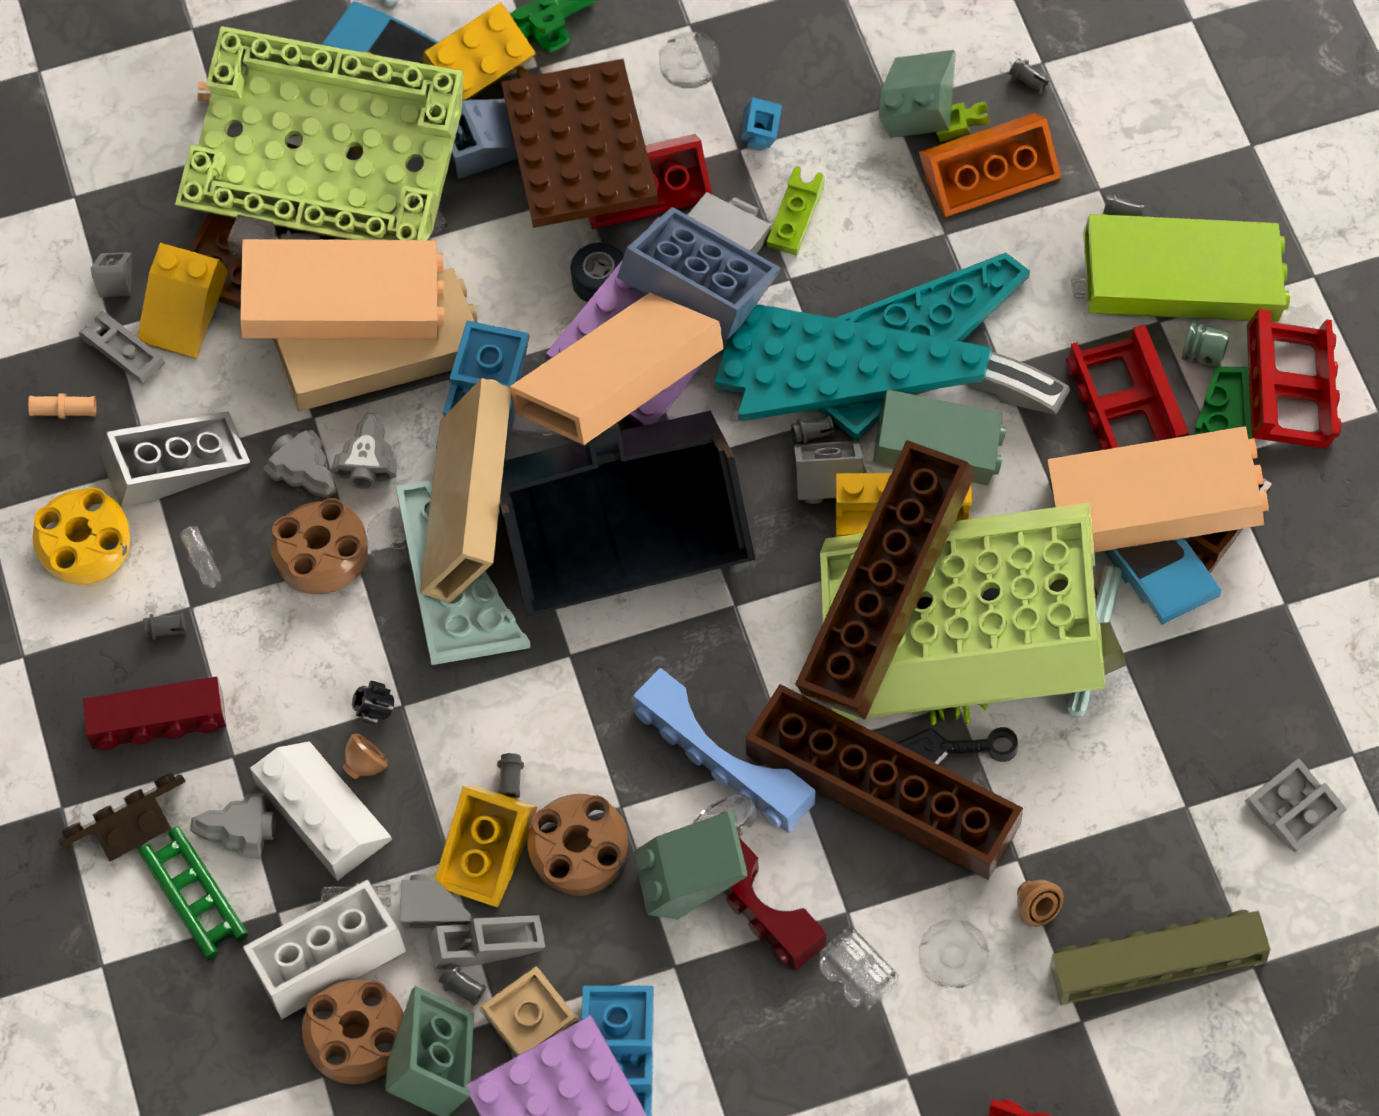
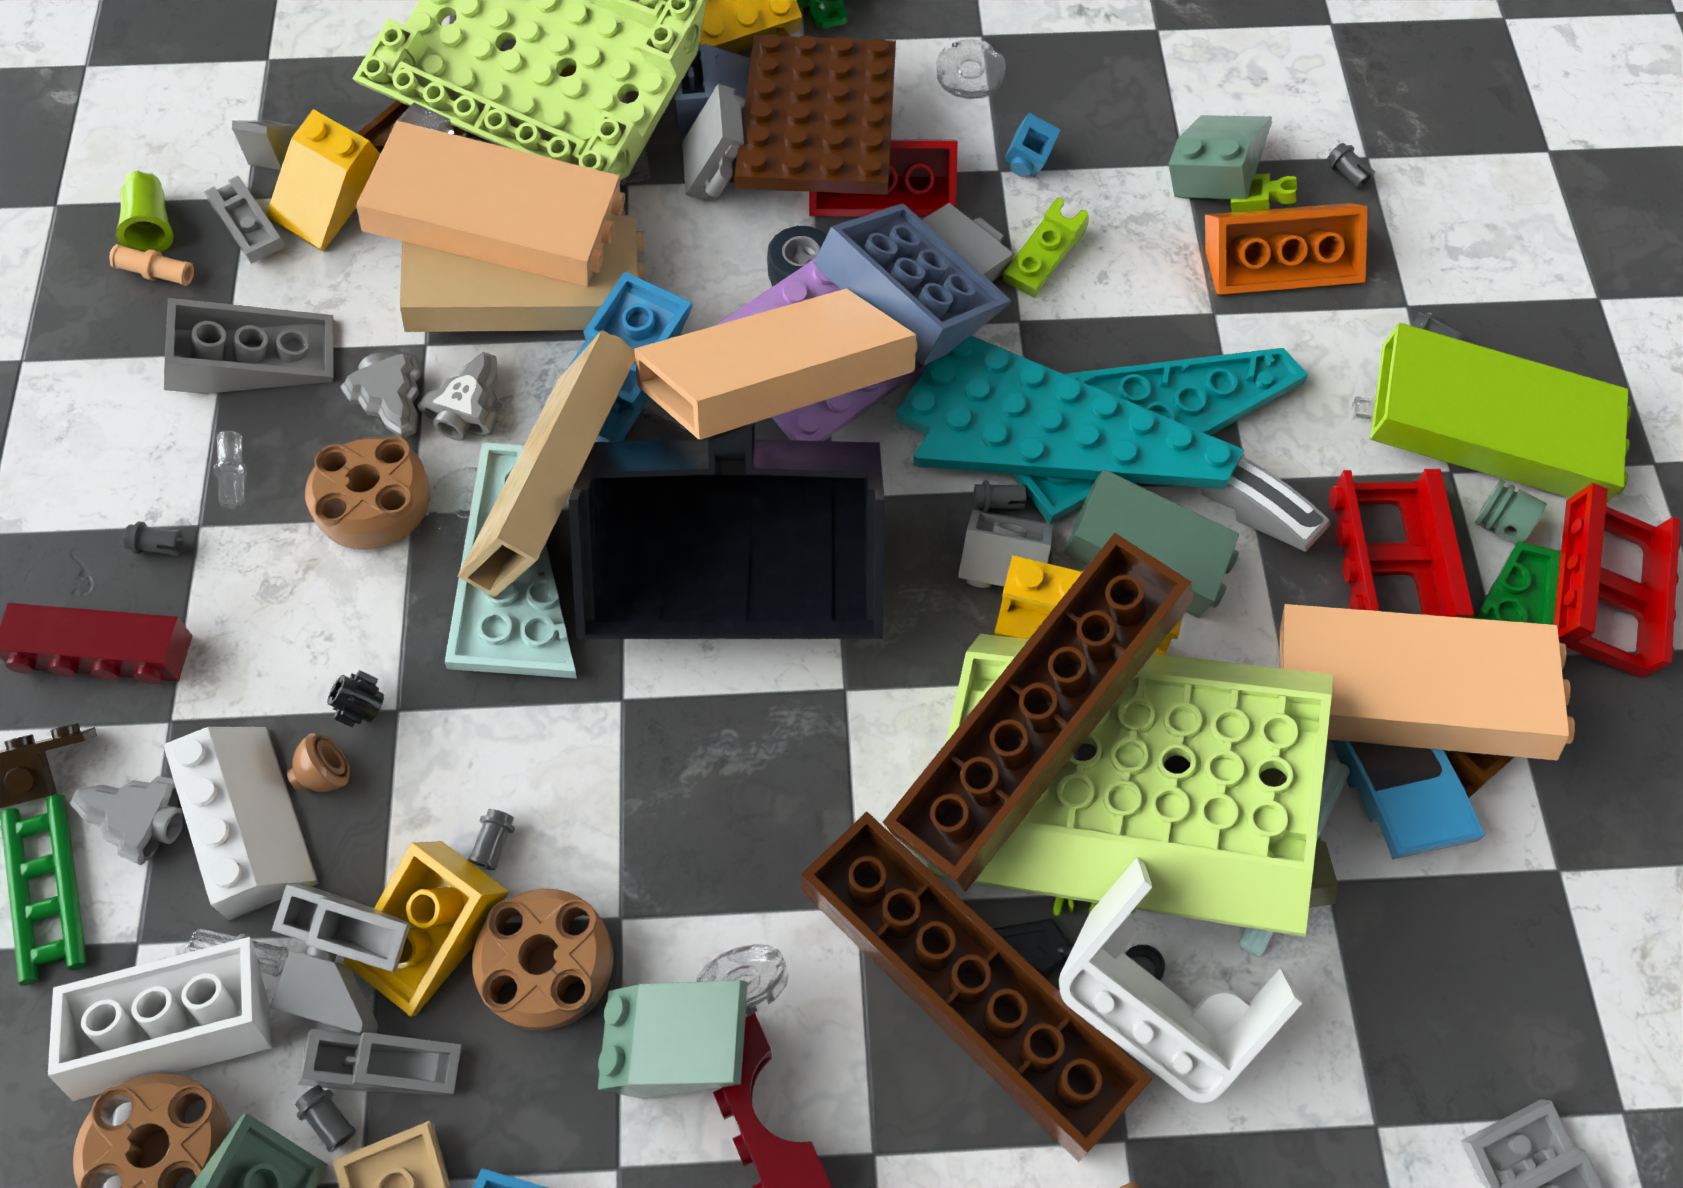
camera: 10 degrees right, 0 degrees up
yellow piece [32,487,131,585] -> none
light blue arch [633,668,815,832] -> none
none -> lime plant [116,171,173,253]
none -> light grey slope [271,884,411,972]
none -> light grey piece [682,84,746,201]
none -> white windscreen [1059,857,1302,1103]

